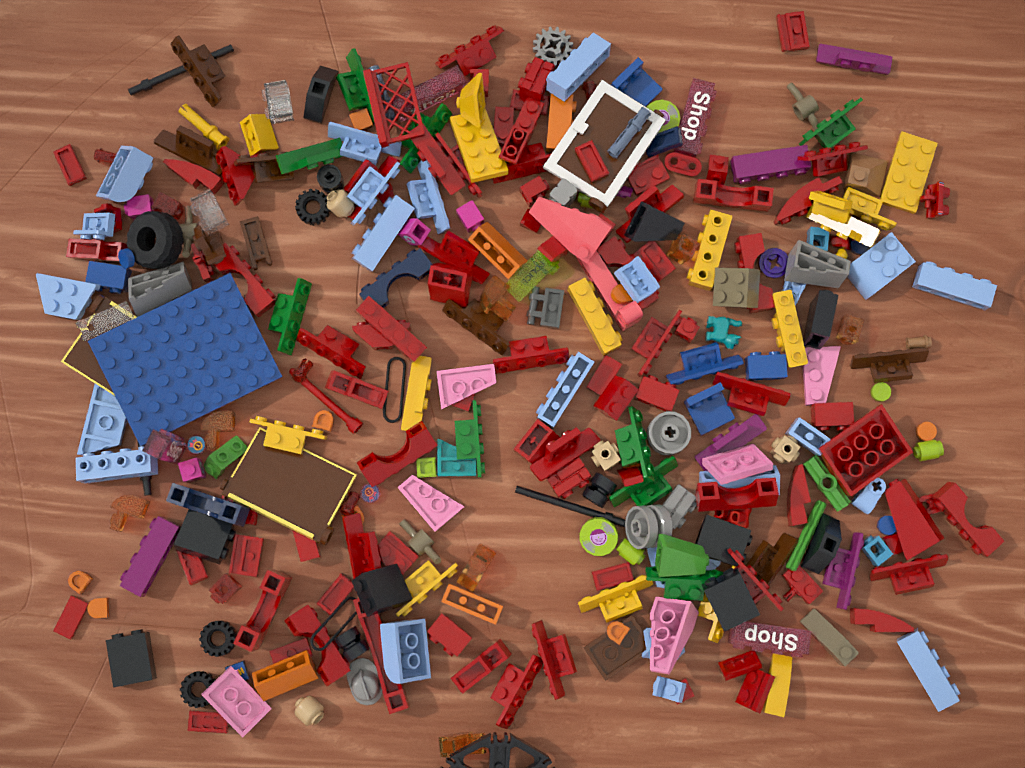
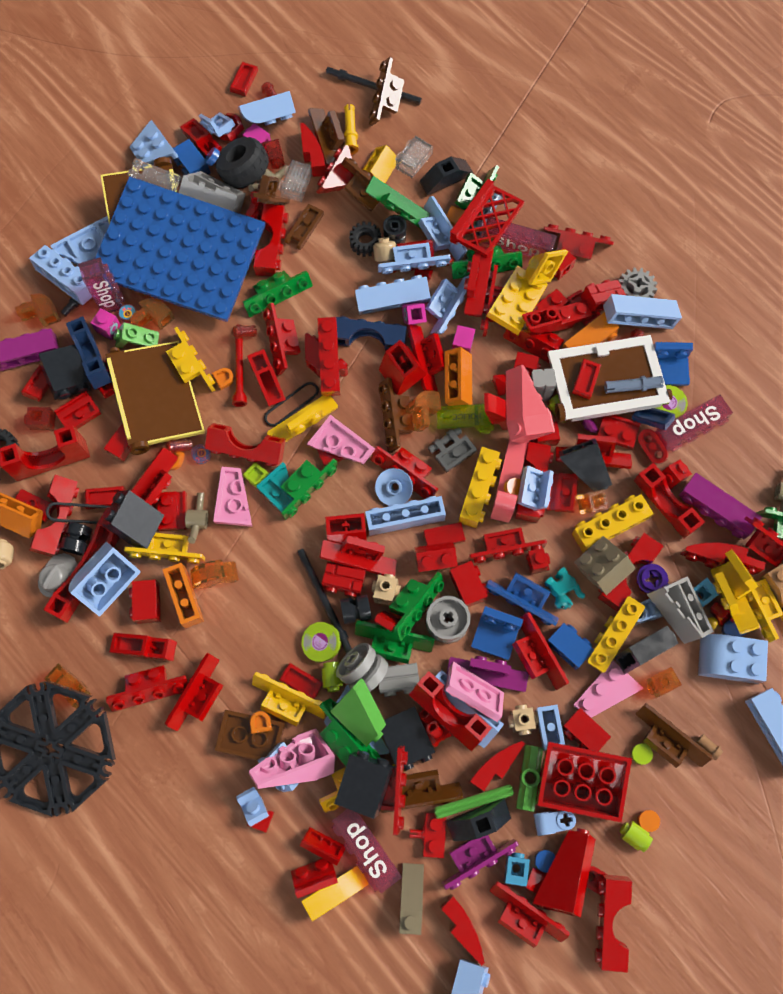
camera: 50 degrees right, 10 degrees down
none -> light blue dish [375,468,413,506]

